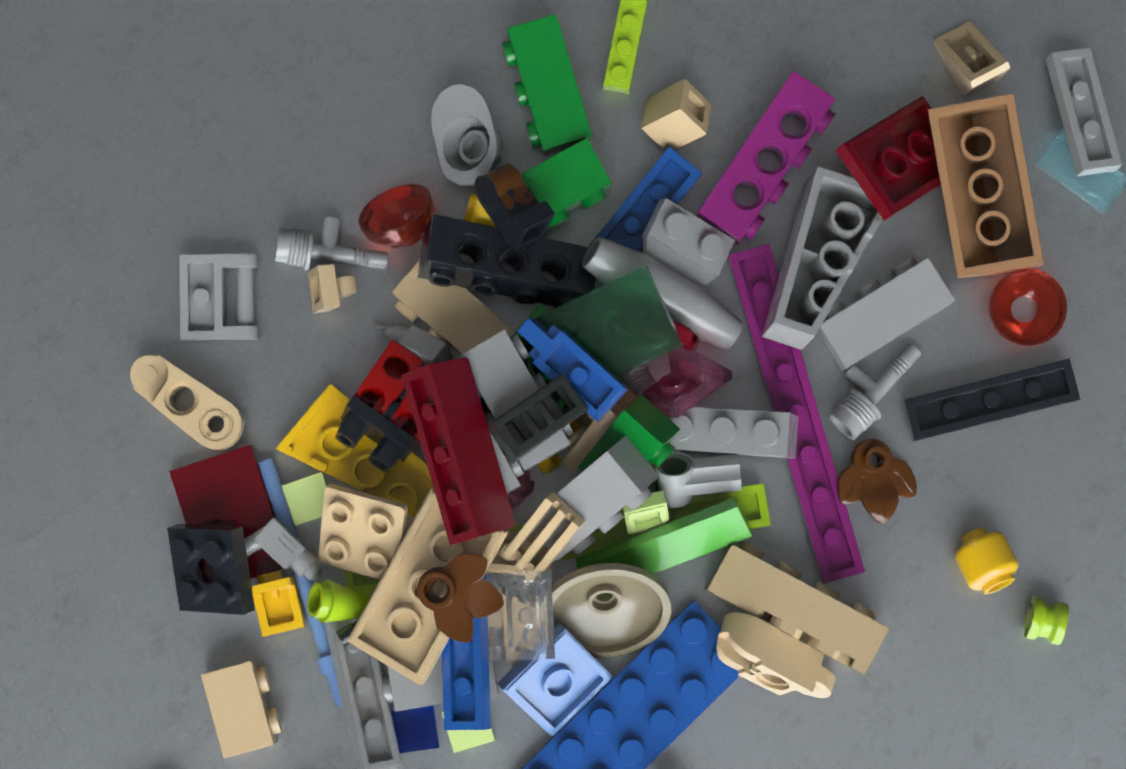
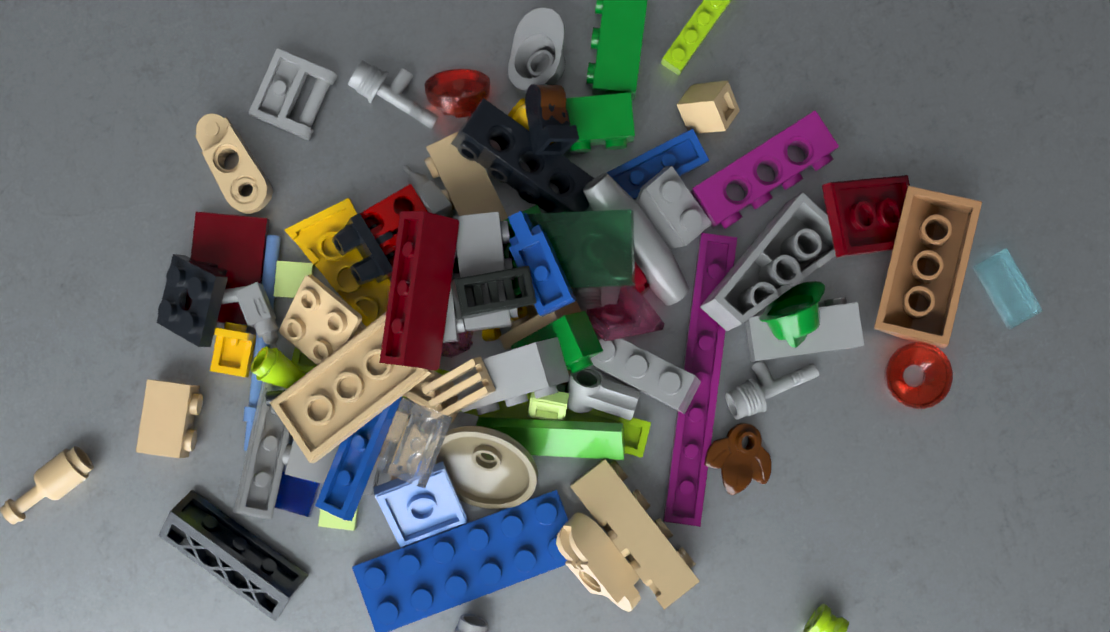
camera: 25 degrees right, 0 degrees up
tan tile [307,264,357,314] -> none
reddish brown plate [417,553,504,643] -> none
black plate [902,358,1081,442] -> none
tan slope [933,21,1010,98] -> none
yellow head [954,527,1019,594] -> none
light grey plate [1046,48,1122,176] -> none
none -> green piece [759,281,825,348]

